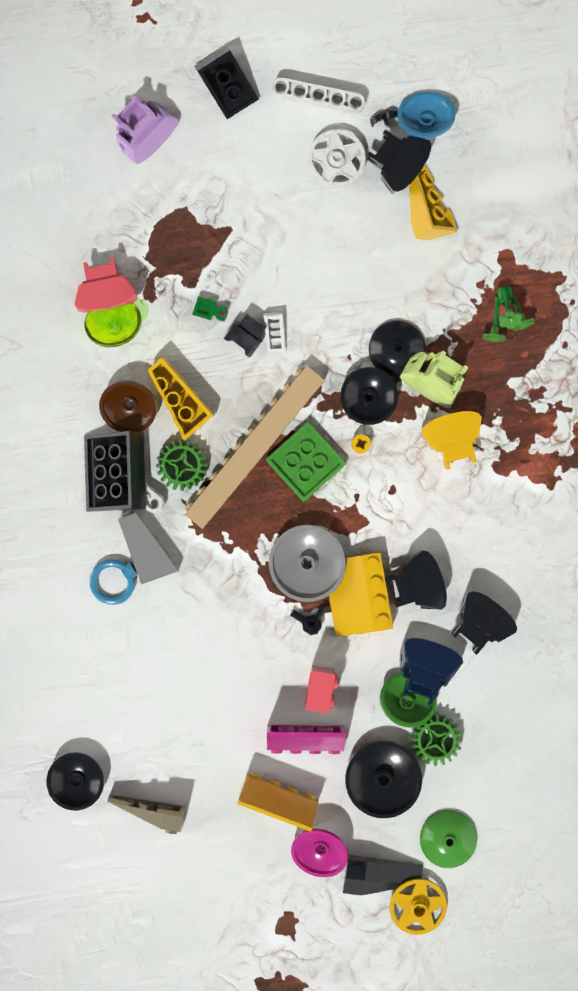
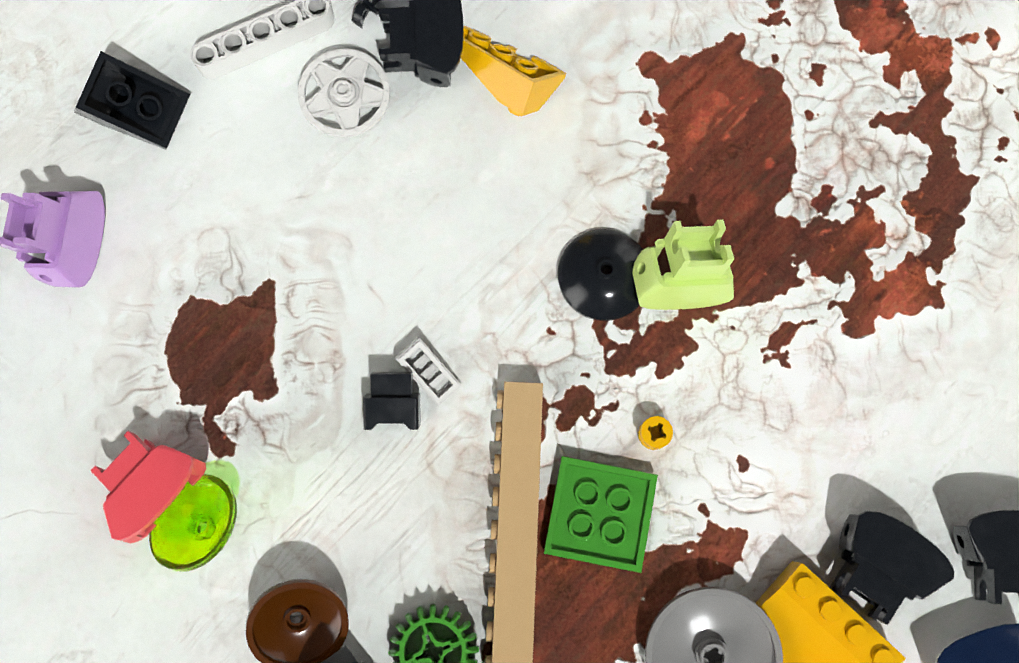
camera: 40 degrees left, 10 degrees down
yellow wedge [148,357,216,441] -> none
green plate [192,296,228,322] -> none
black dish [340,367,398,425] -> none
yellow piece [420,411,482,470] -> none
plant [483,286,535,342] -> none

